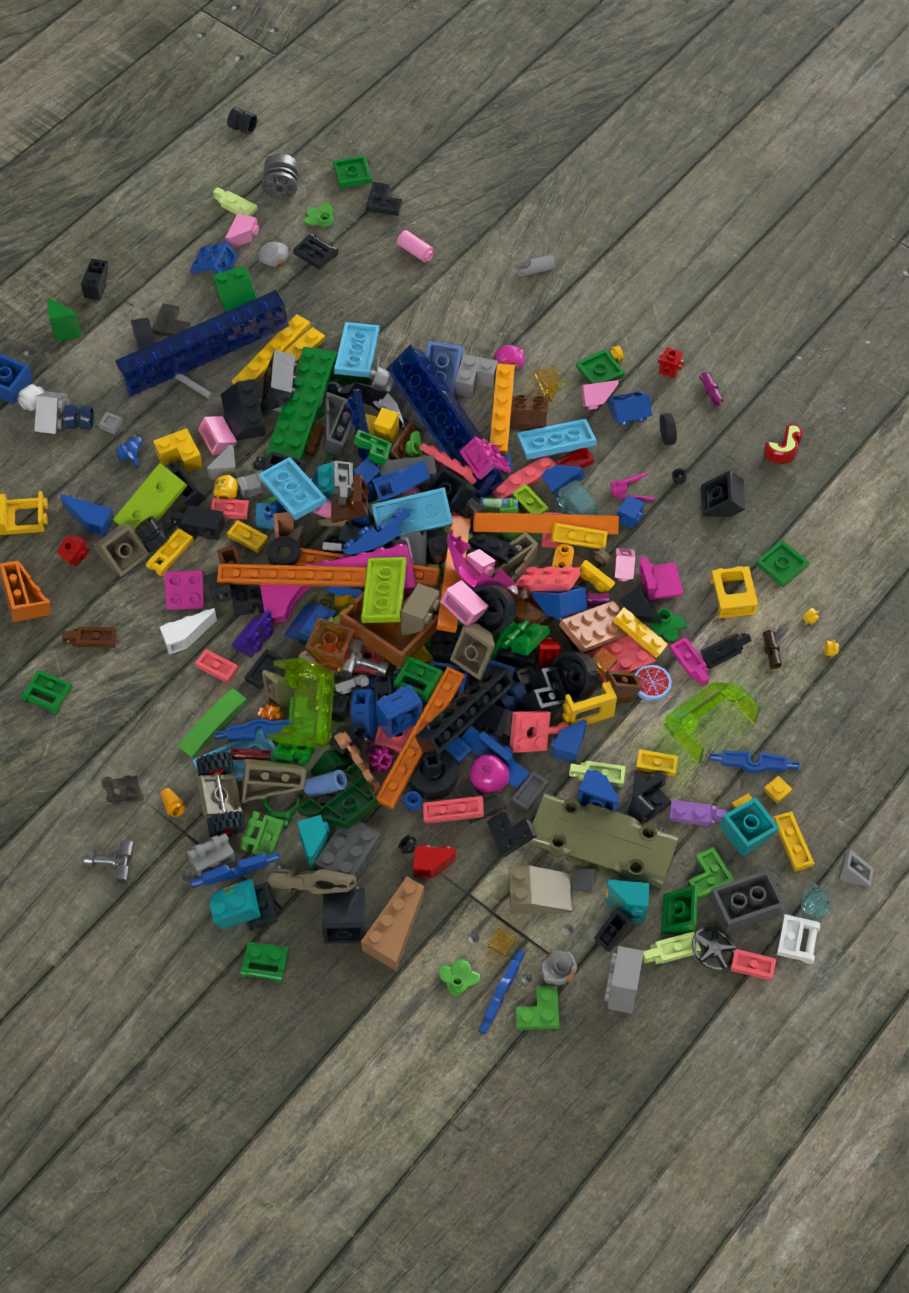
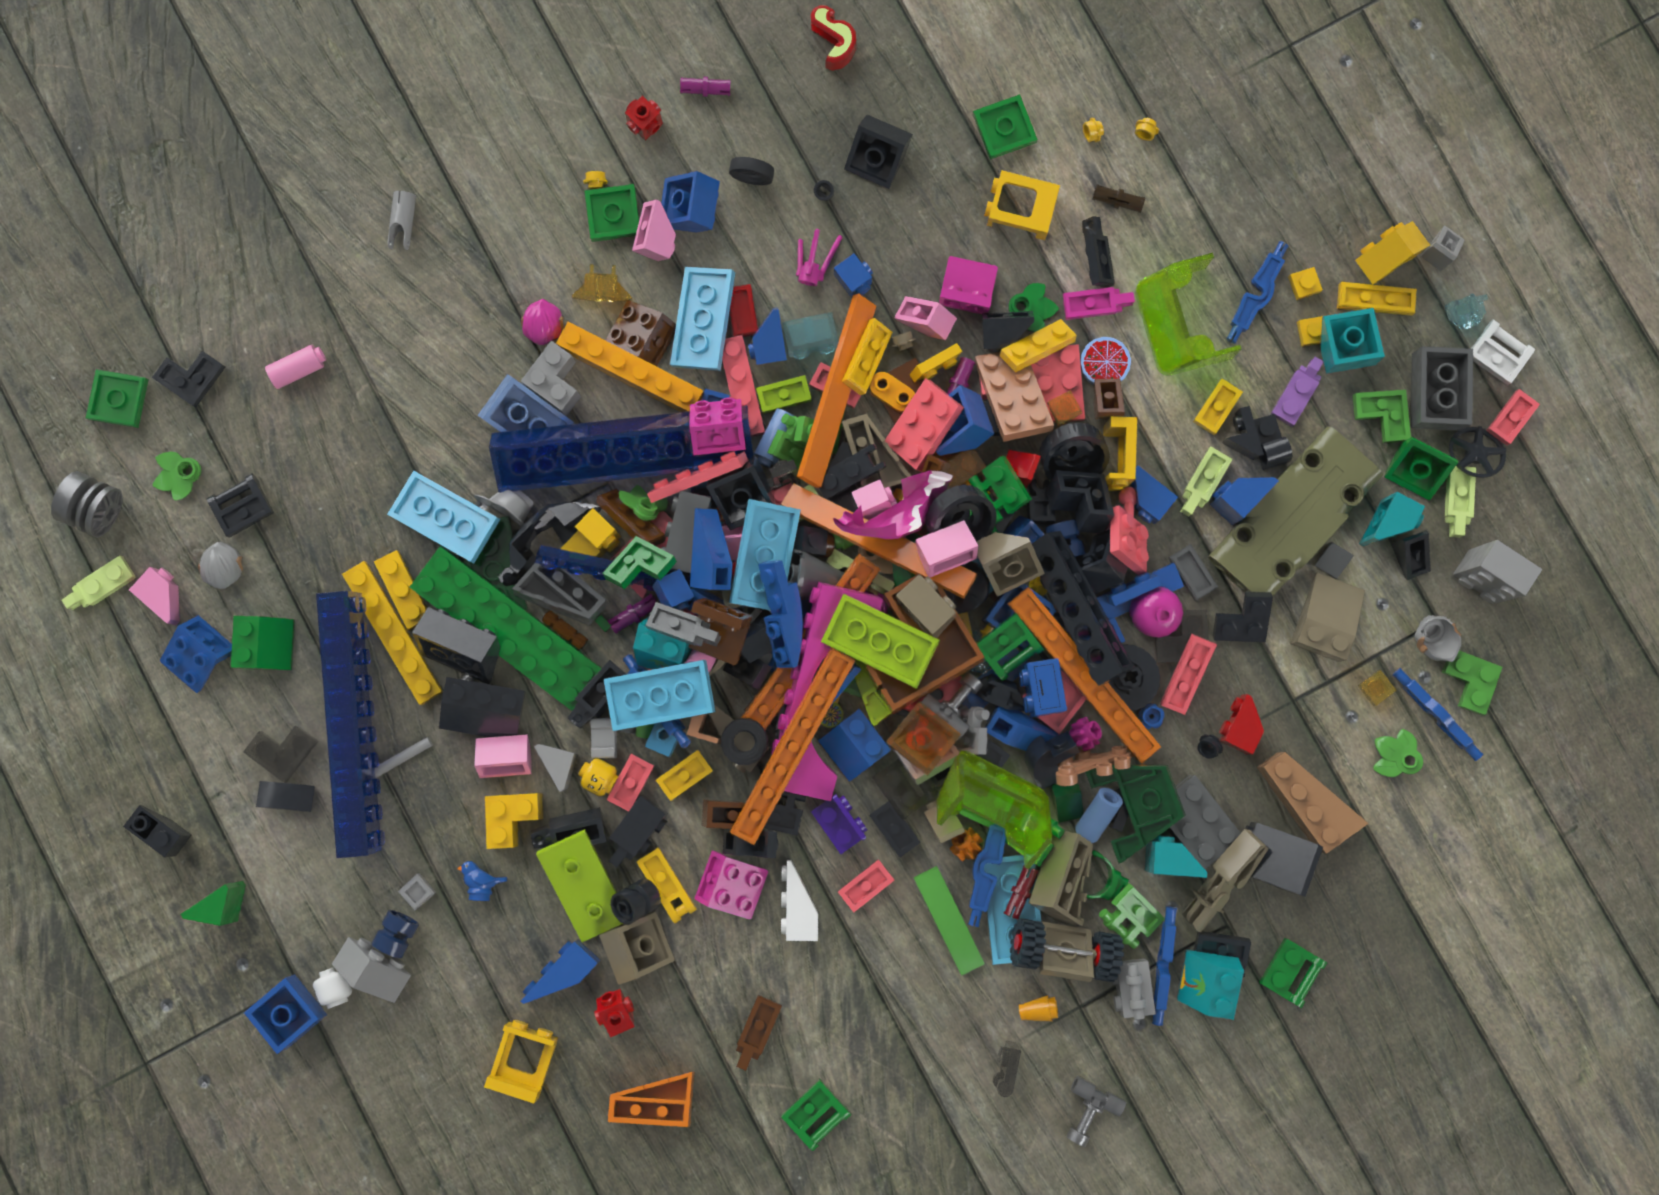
camera: 65 degrees left, 25 degrees up
none -> yellow brick [1355,221,1430,284]

